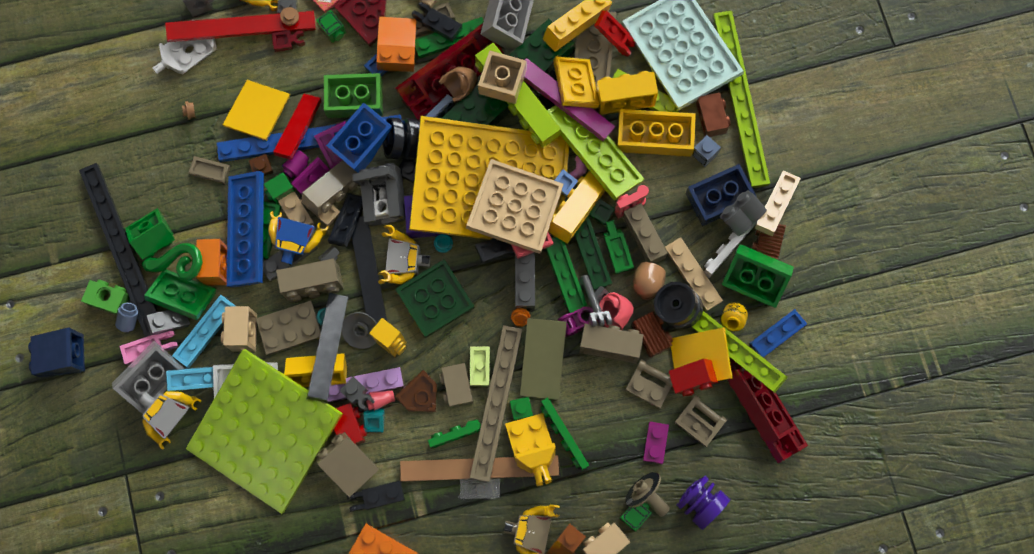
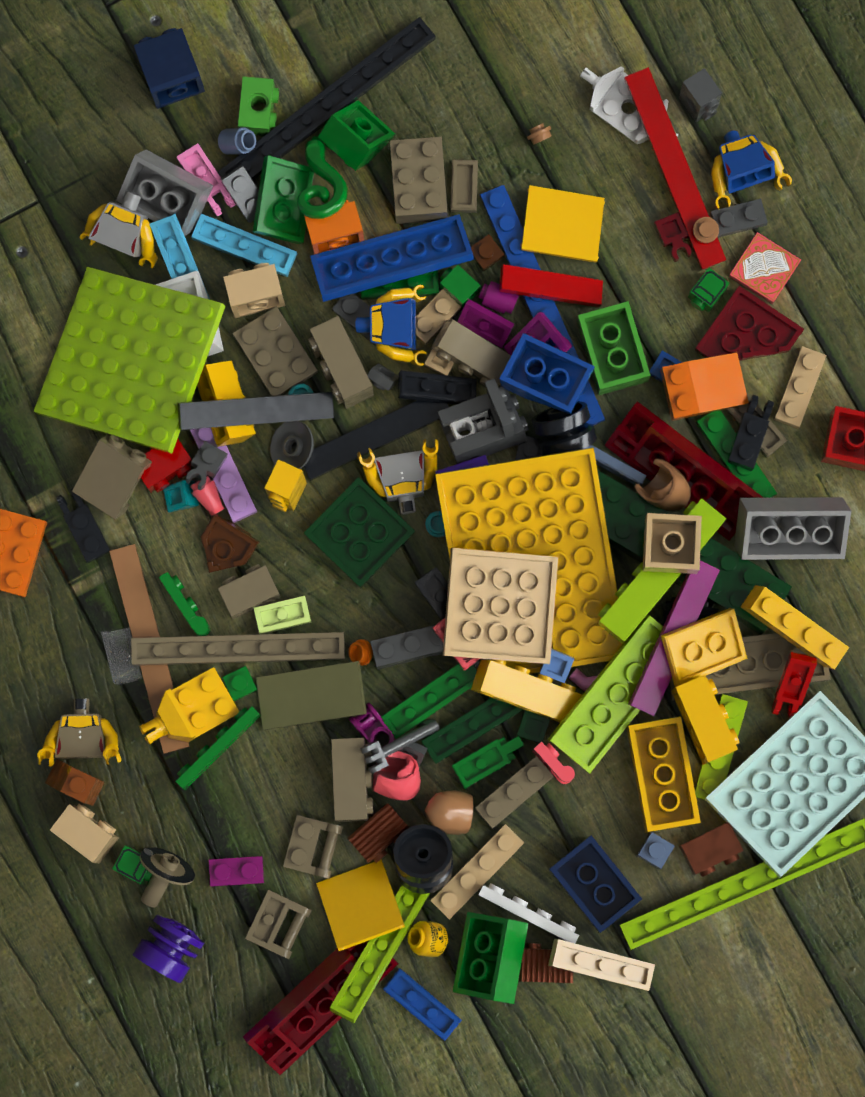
camera: 75 degrees right, 5 degrees up
red brick [669,358,718,397] -> none
dark grey brick [720,190,767,236] -> none
none -> dark tan brick [390,137,448,224]

